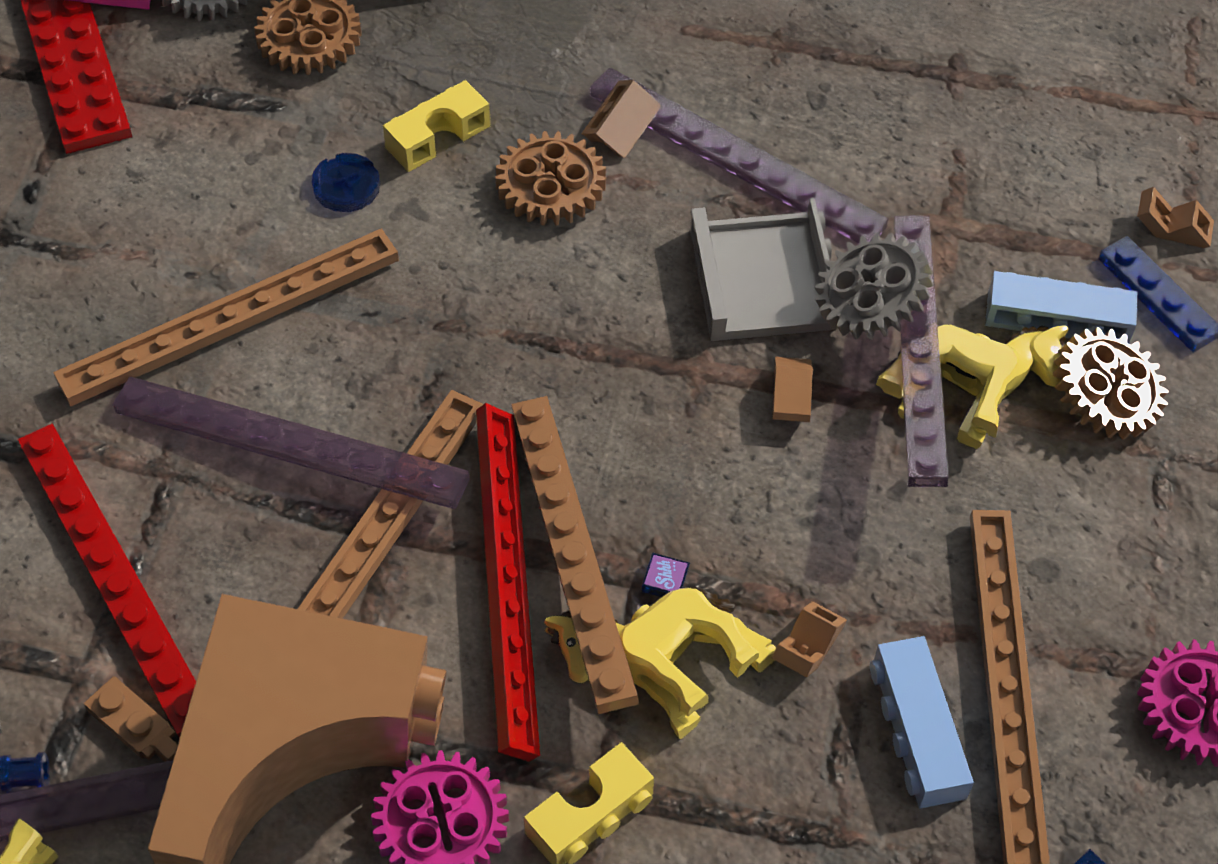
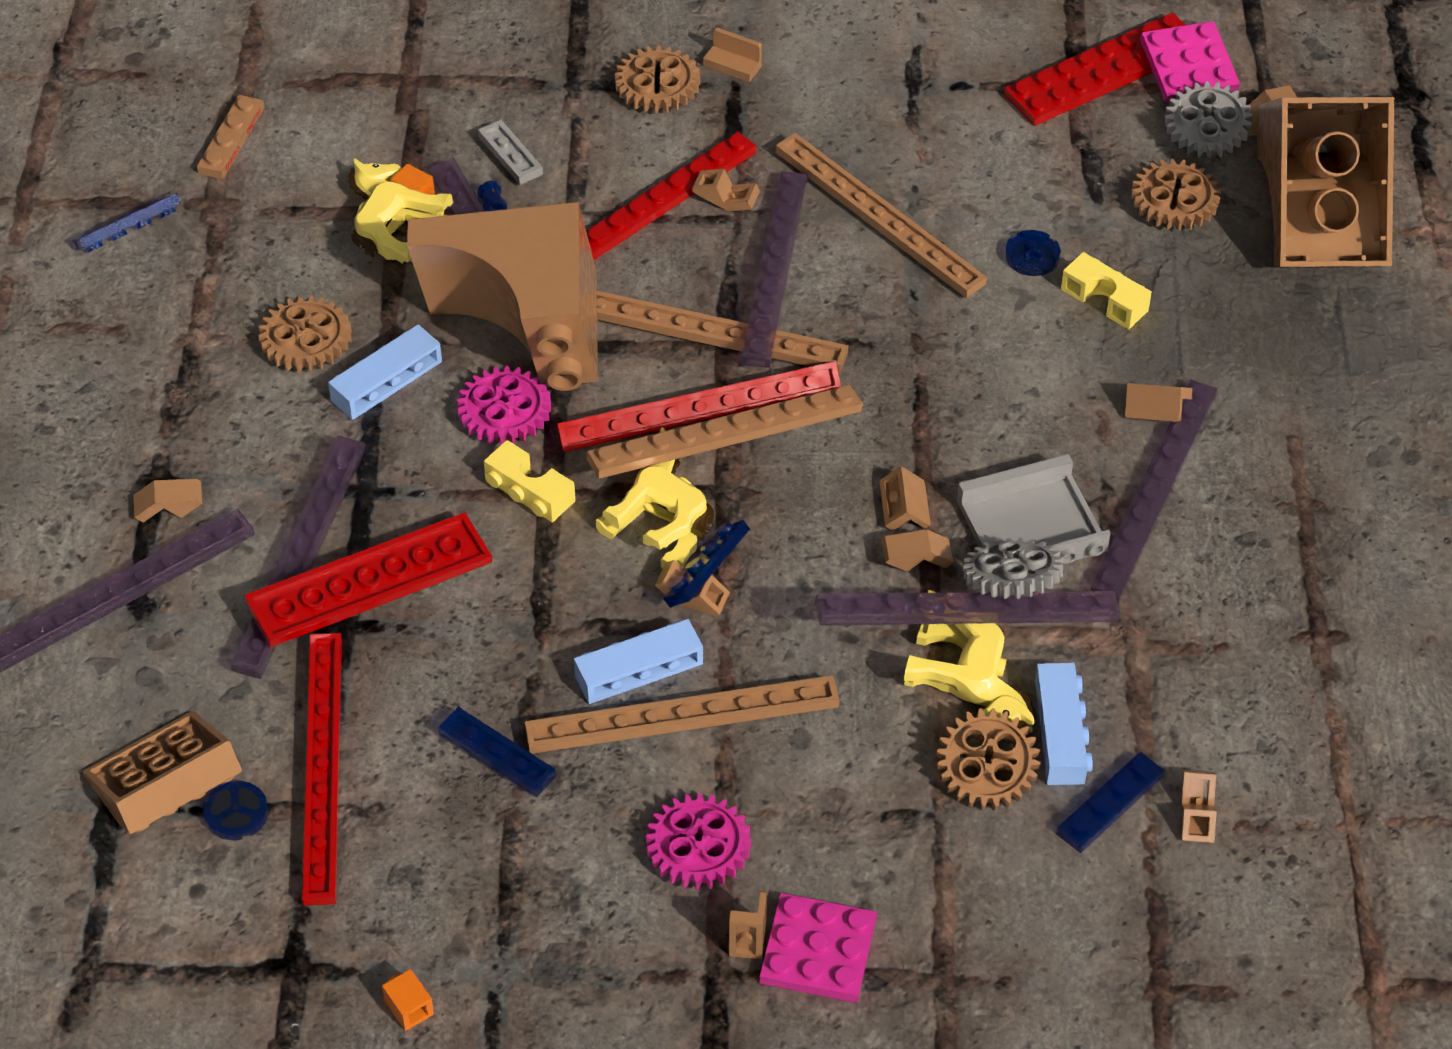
camera: 80 degrees right, 5 degrees down
medium nougat gear [495,131,606,226] -> none
tile [641,553,690,597] -> none
none -> clear blue plate [663,520,750,608]
none -> medium nougat slope [692,169,760,211]
none -> medium nougat panel [879,466,931,531]

